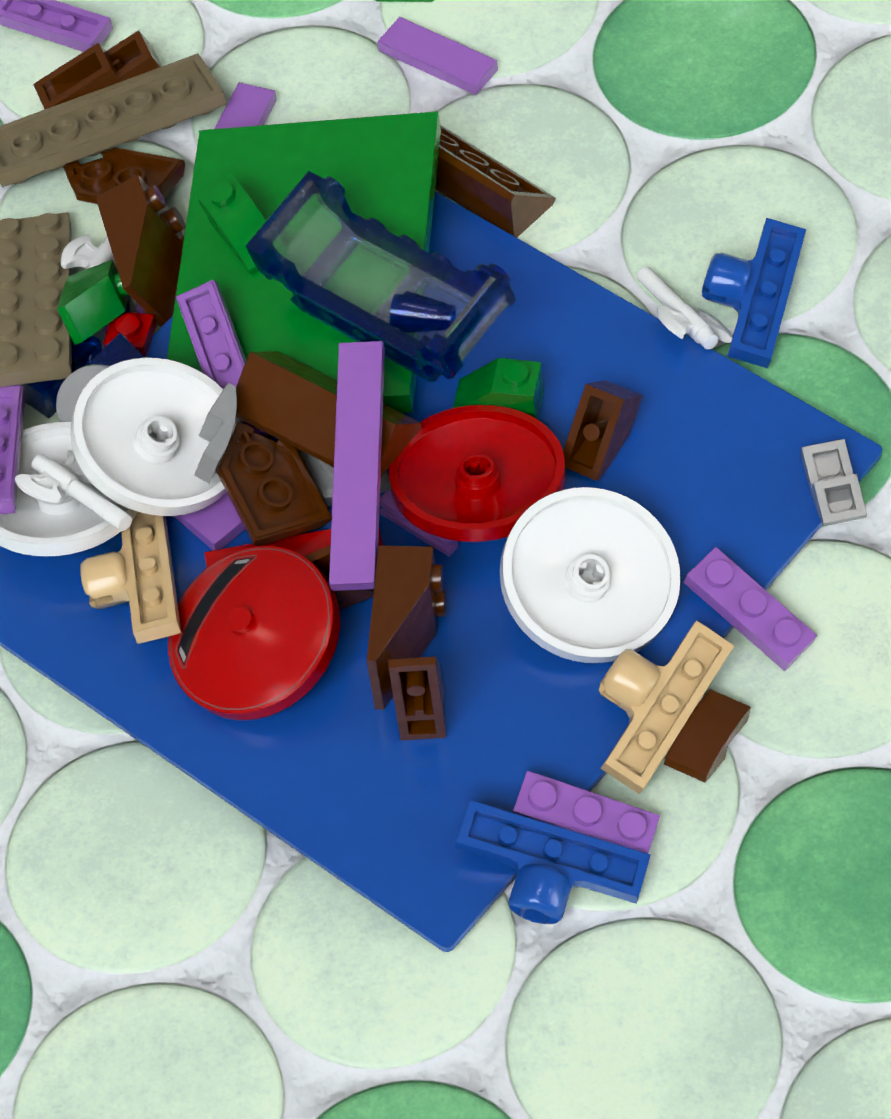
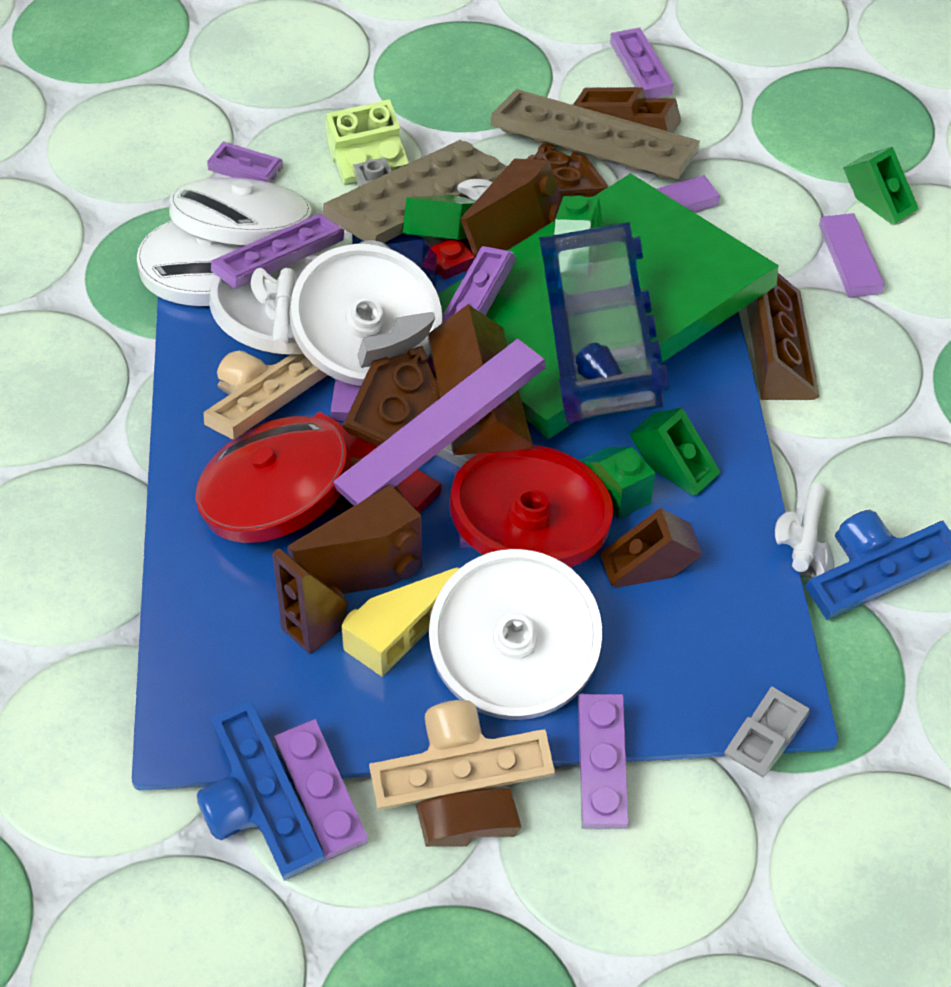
camera: 40 degrees right, 5 degrees down
none -> light yellow slope [342,567,459,677]
none -> green slope [629,407,721,495]

